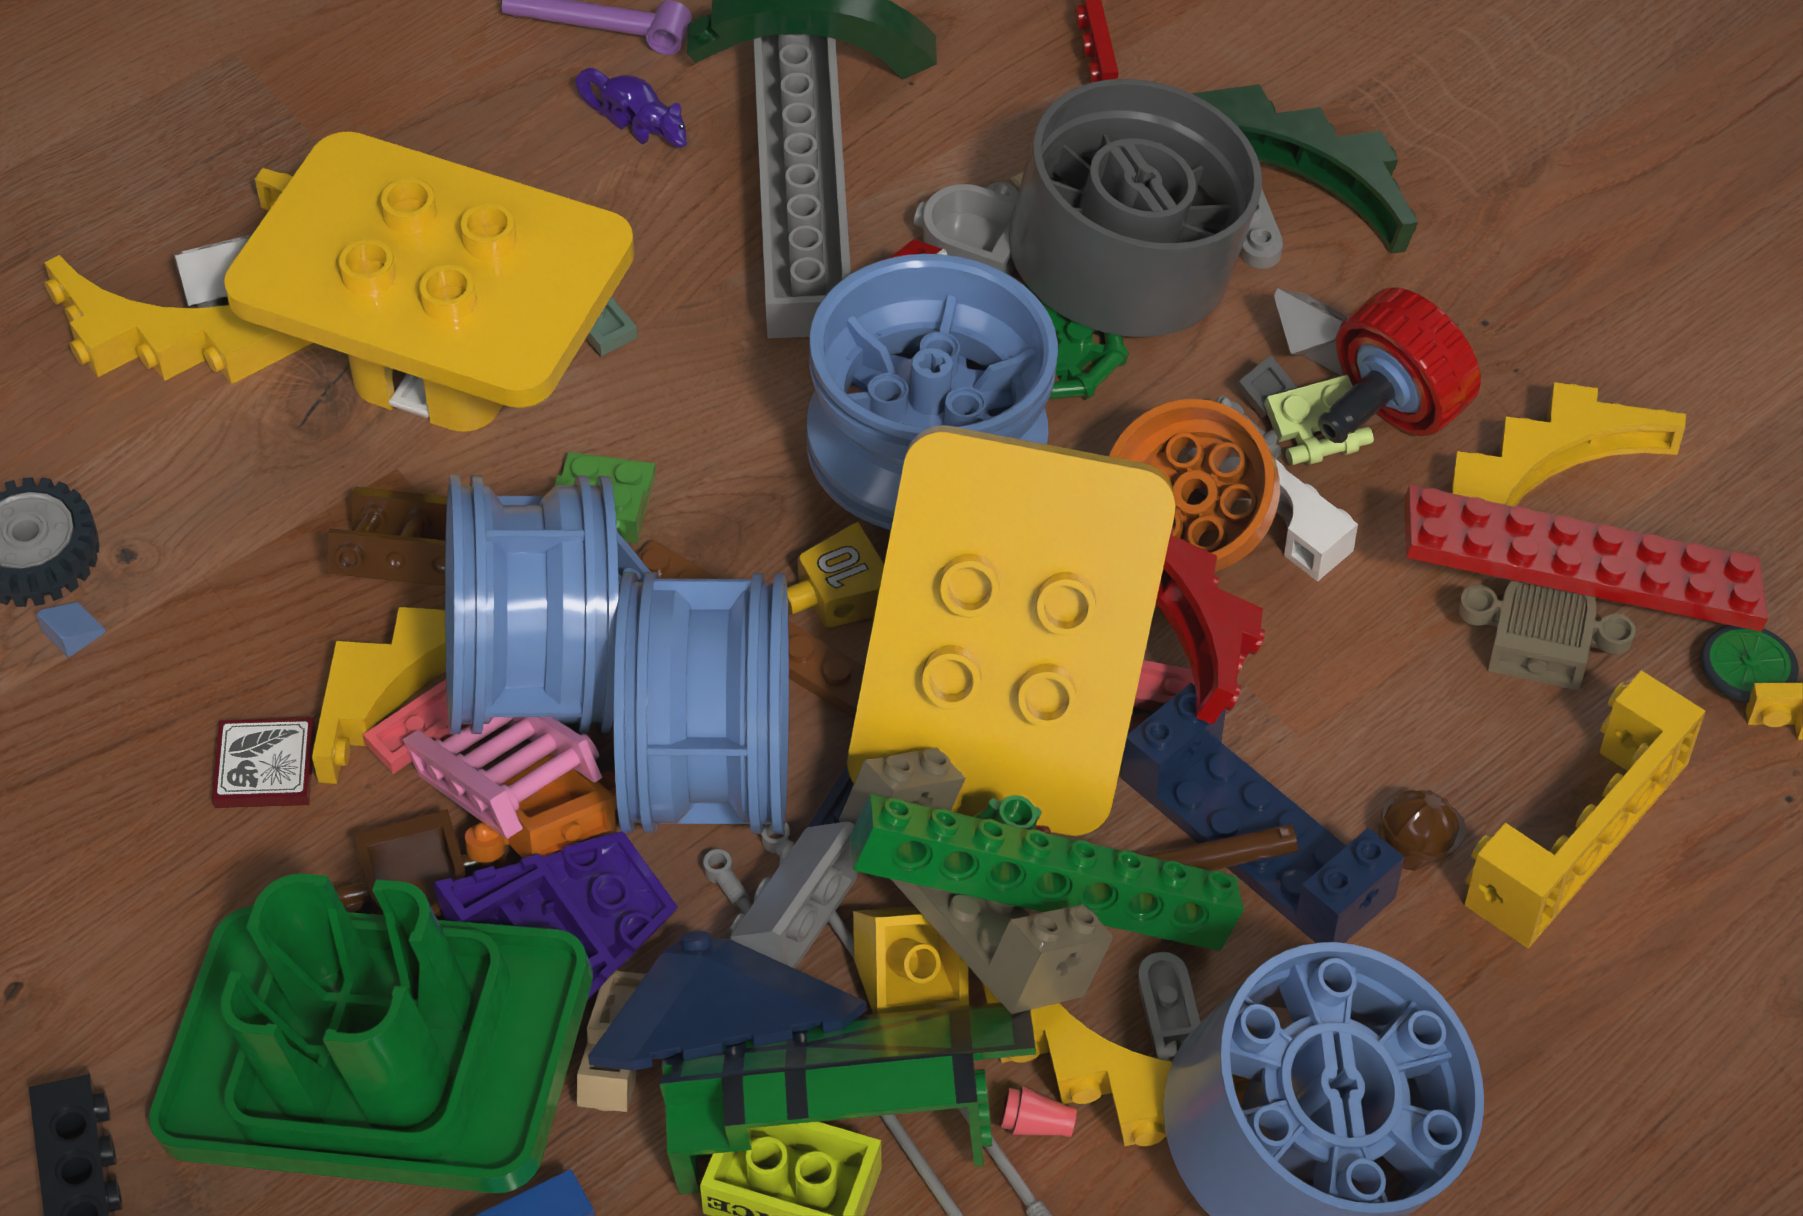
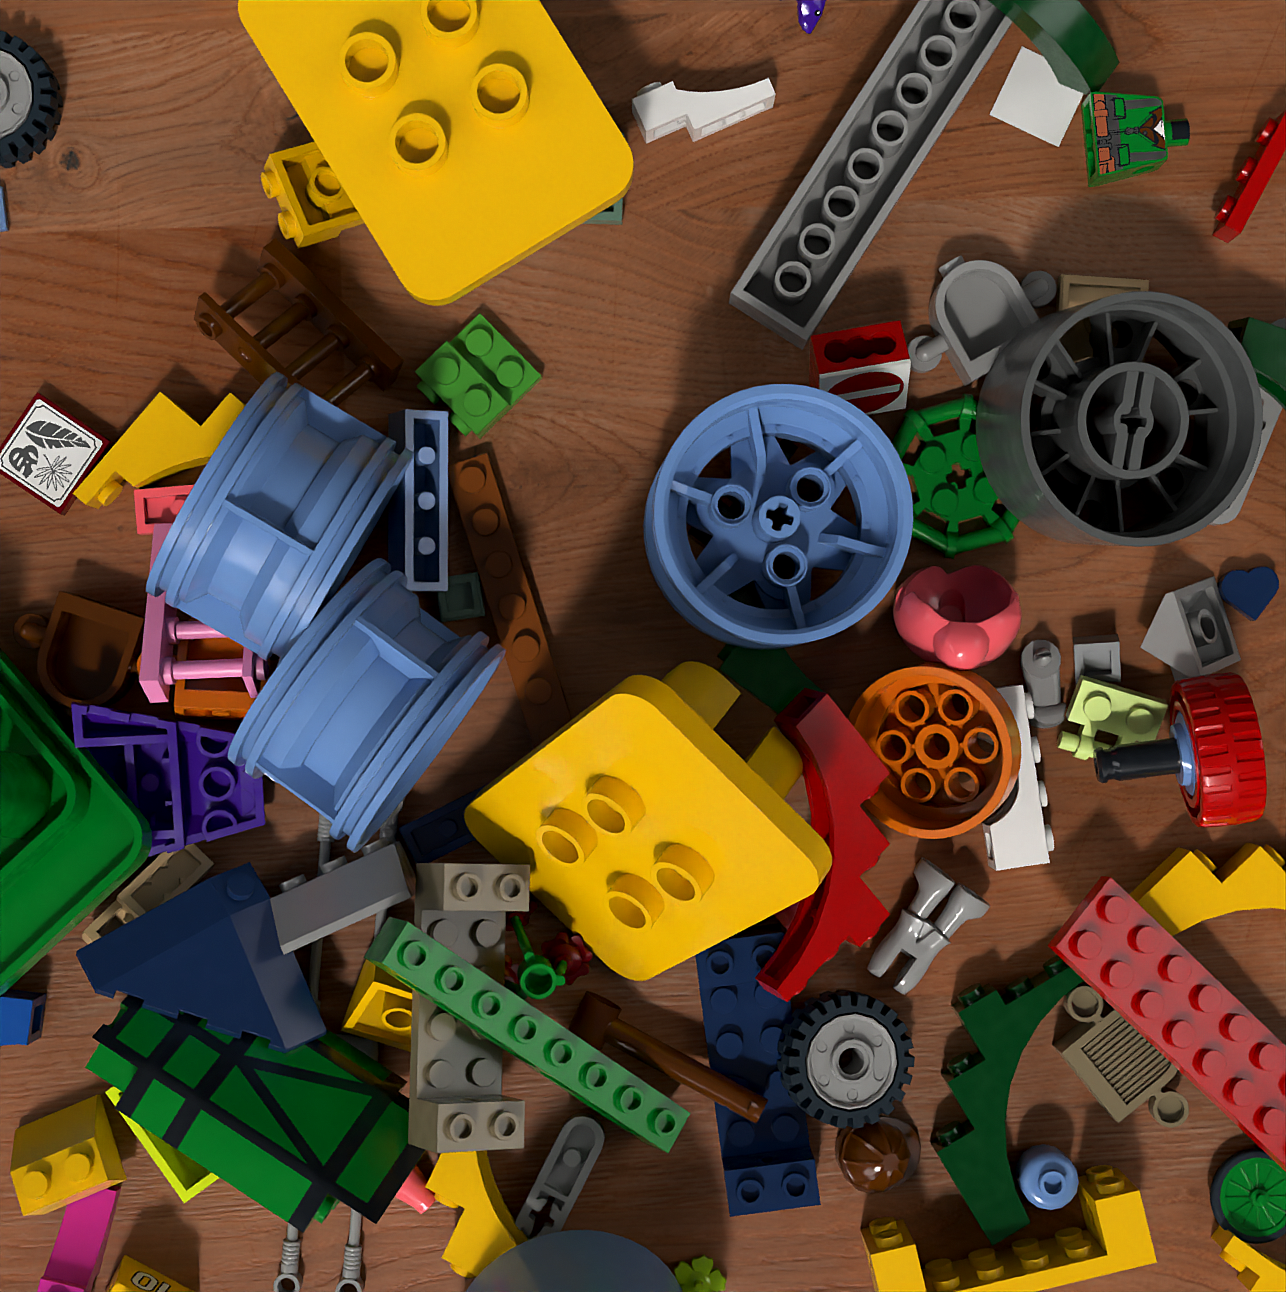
camera: 35 degrees right, 35 degrees up
yellow torso [787,522,884,628] -> none
none -> yellow plate [261,141,365,249]
none -> white slope [632,78,776,144]
none -> wheel [777,990,915,1129]
none -> light grey piece [867,857,991,995]
none -> coral piece [893,565,1022,671]
none -> dark green arch [930,955,1084,1246]
none -> white sticker [990,46,1083,147]
none -> medium blue head [1015,1144,1079,1210]
none -> torso [1081,92,1190,187]
none -> dark blue tile [1217,567,1279,621]

